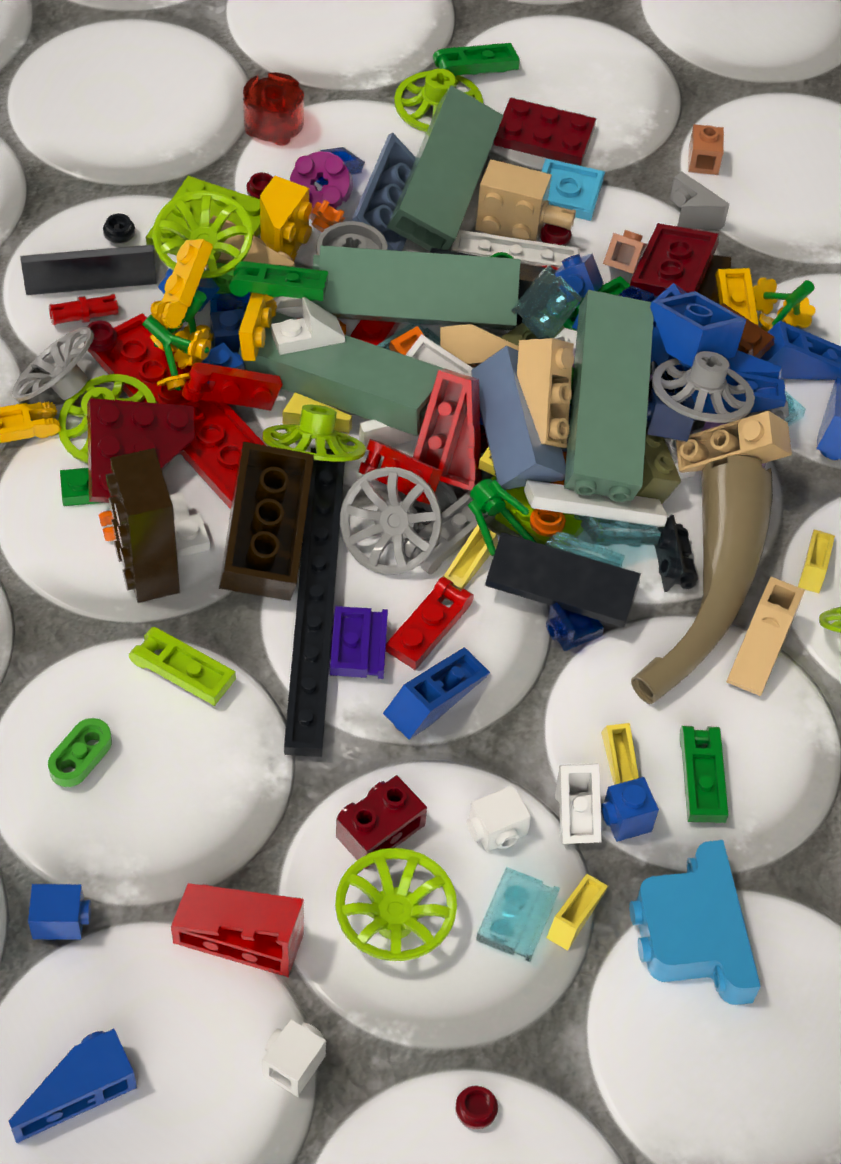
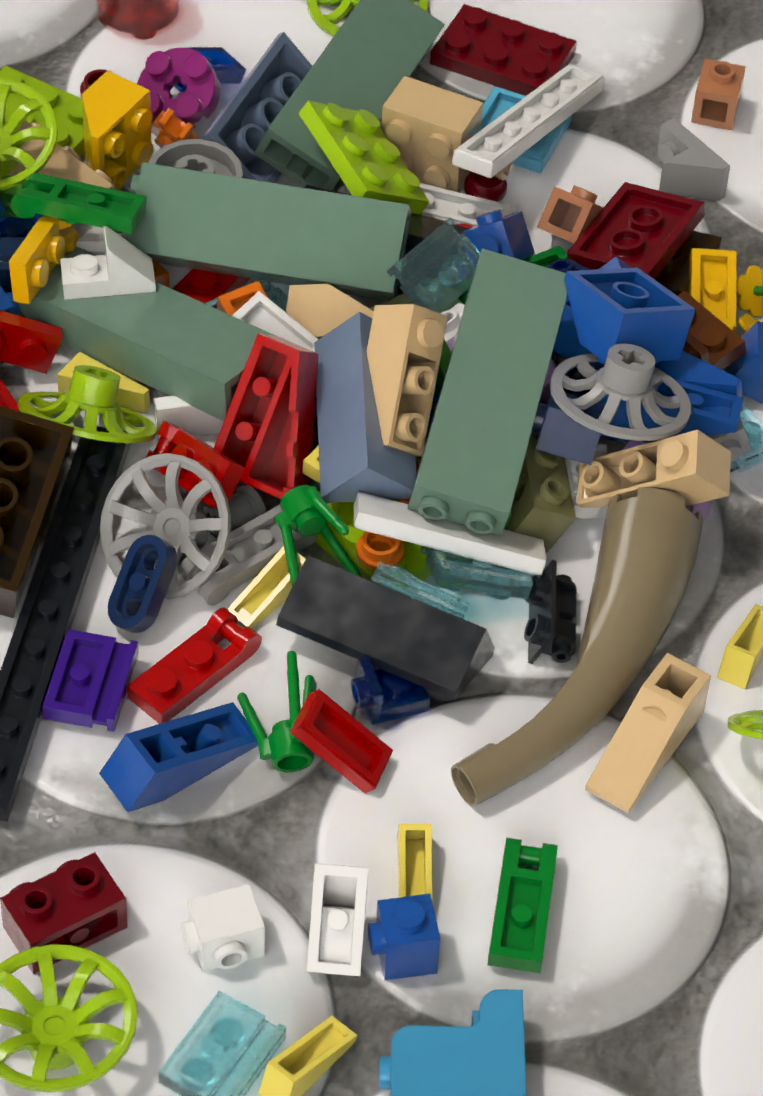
camera: 10 degrees right, 5 degrees down
none -> dark blue plate [108,534,177,633]
none -> green plant [237,651,314,772]
none -> red tile [290,689,393,793]
none -> lime plate [298,100,430,214]
none -> white tile [452,64,605,178]

